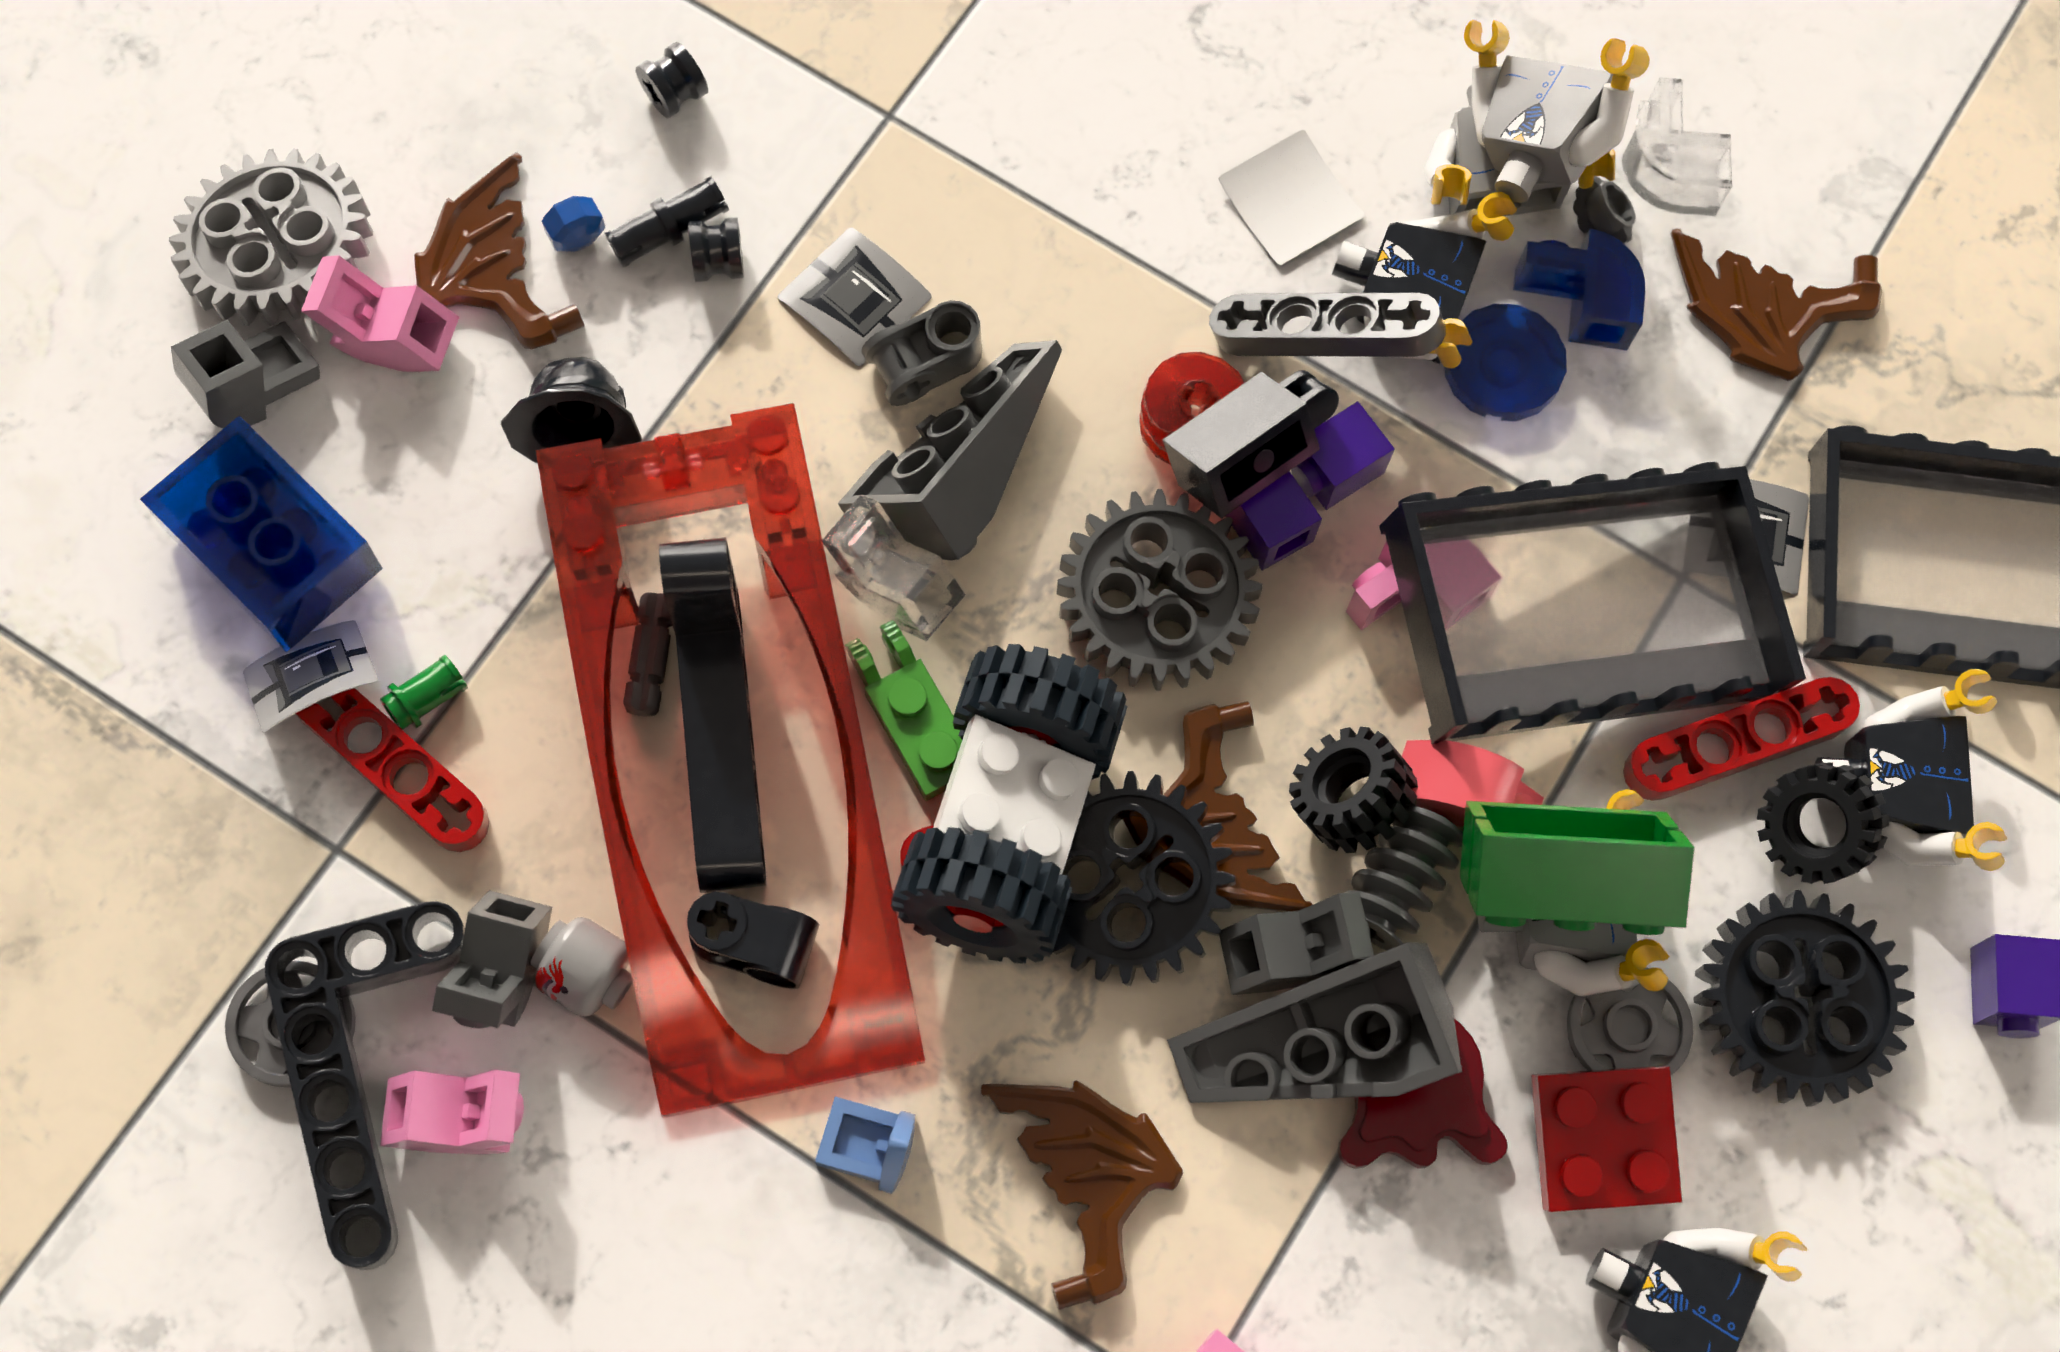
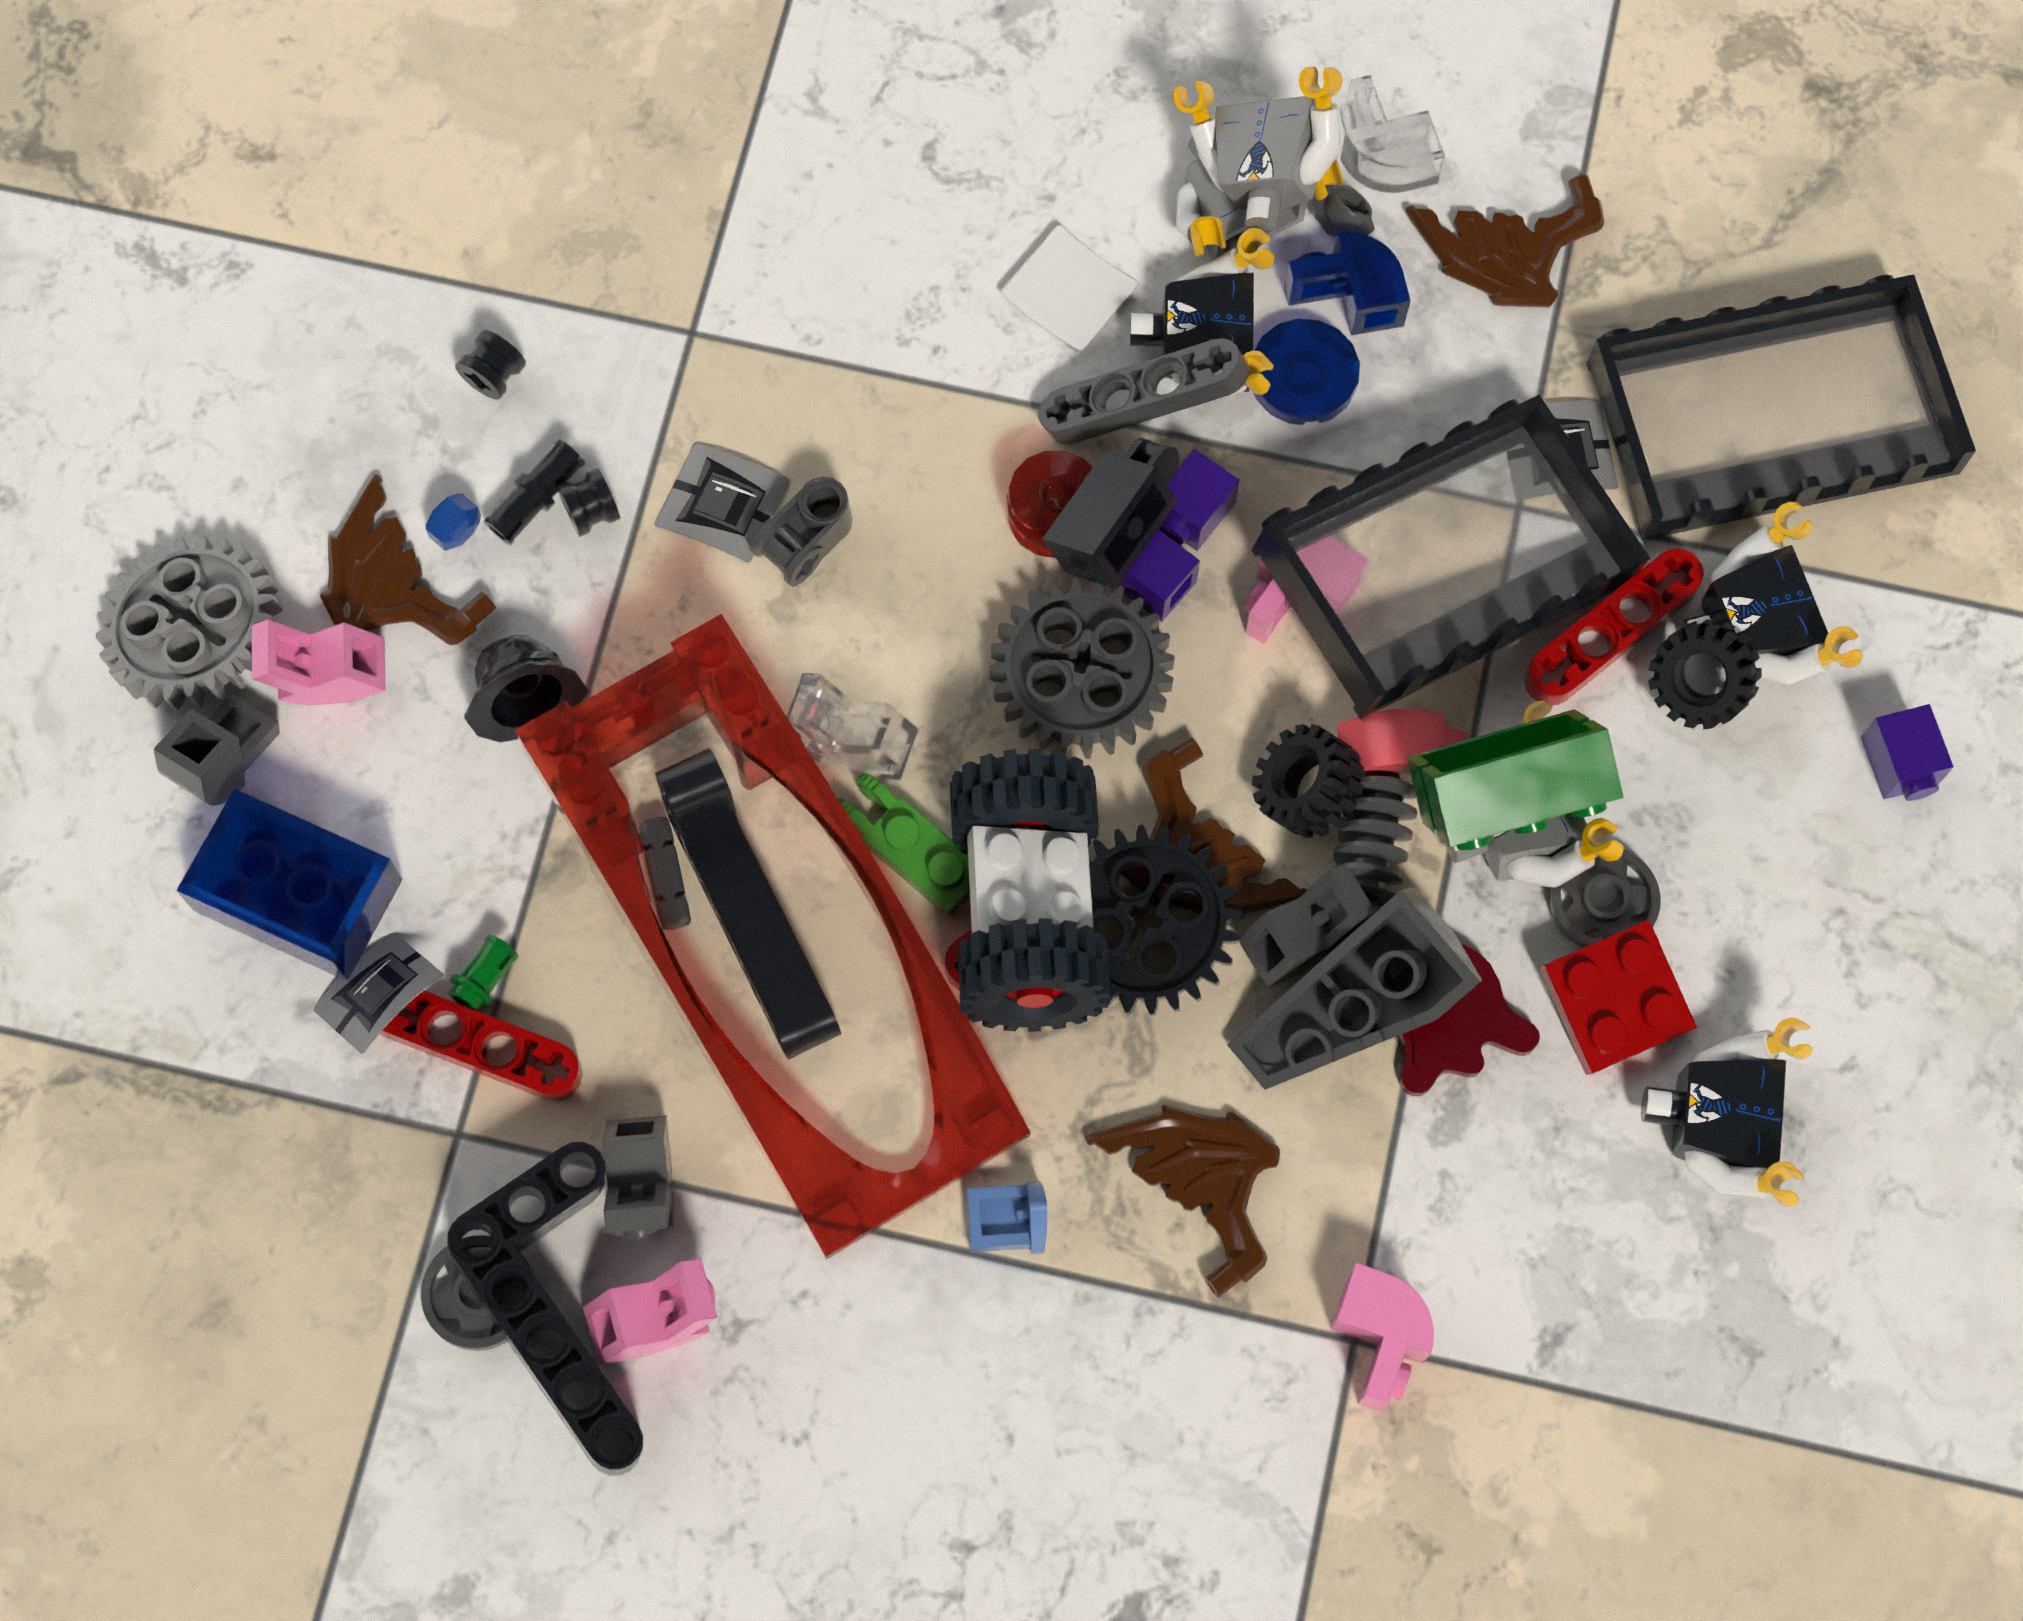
camera: 15 degrees left, 0 degrees up
light grey head [530,917,635,1017] -> none
black piece [687,891,819,989] -> none
dark grey wedge [838,340,1063,561] -> none
black gear [1693,890,1915,1107] -> none

